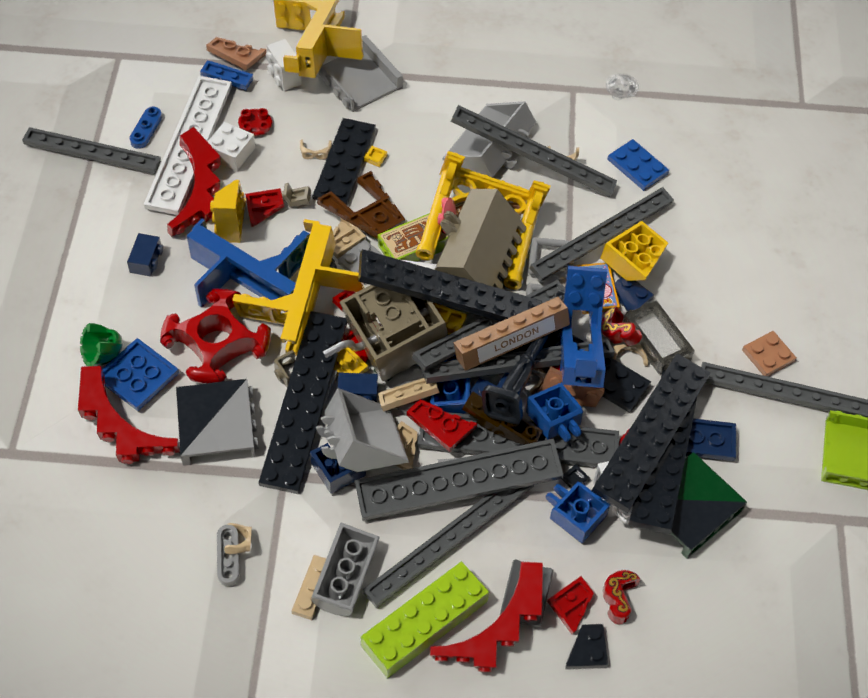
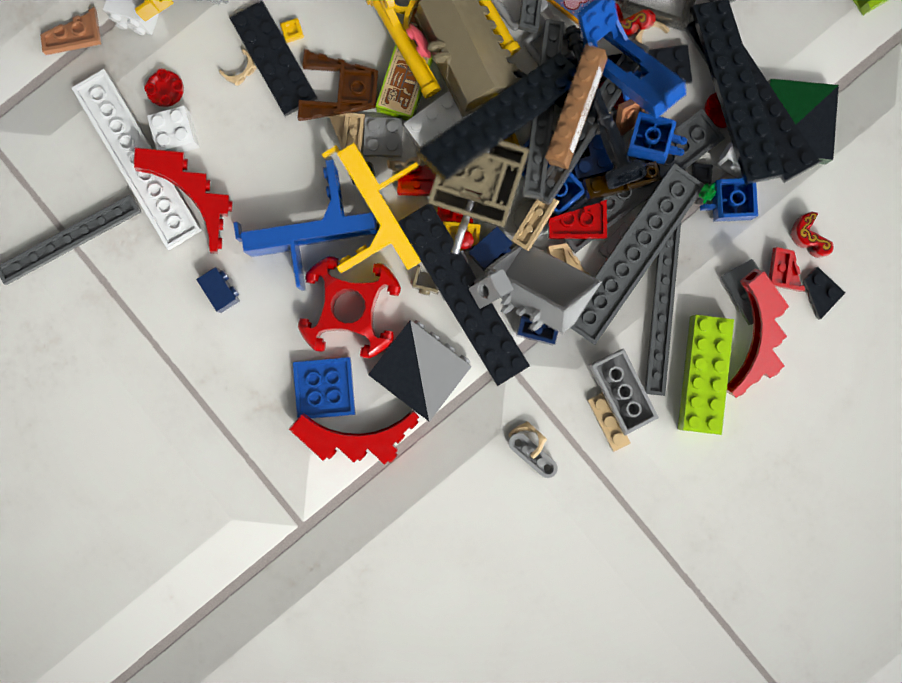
camera: 45 degrees left, 30 degrees up
green hair [80,323,123,366] -> none
blue plate [129,107,162,149] -> none
blue plate [200,60,253,90] -> none
yellow wedge [210,180,246,243] -> none
red wing [245,188,284,227] -> none
dark tan bracket [282,183,311,207] -> none
dark blue plate [686,418,736,461] -> none
none -> red tile [460,231,474,250]
none -> light grey brick [468,269,514,309]
none -> green plate [699,183,716,204]

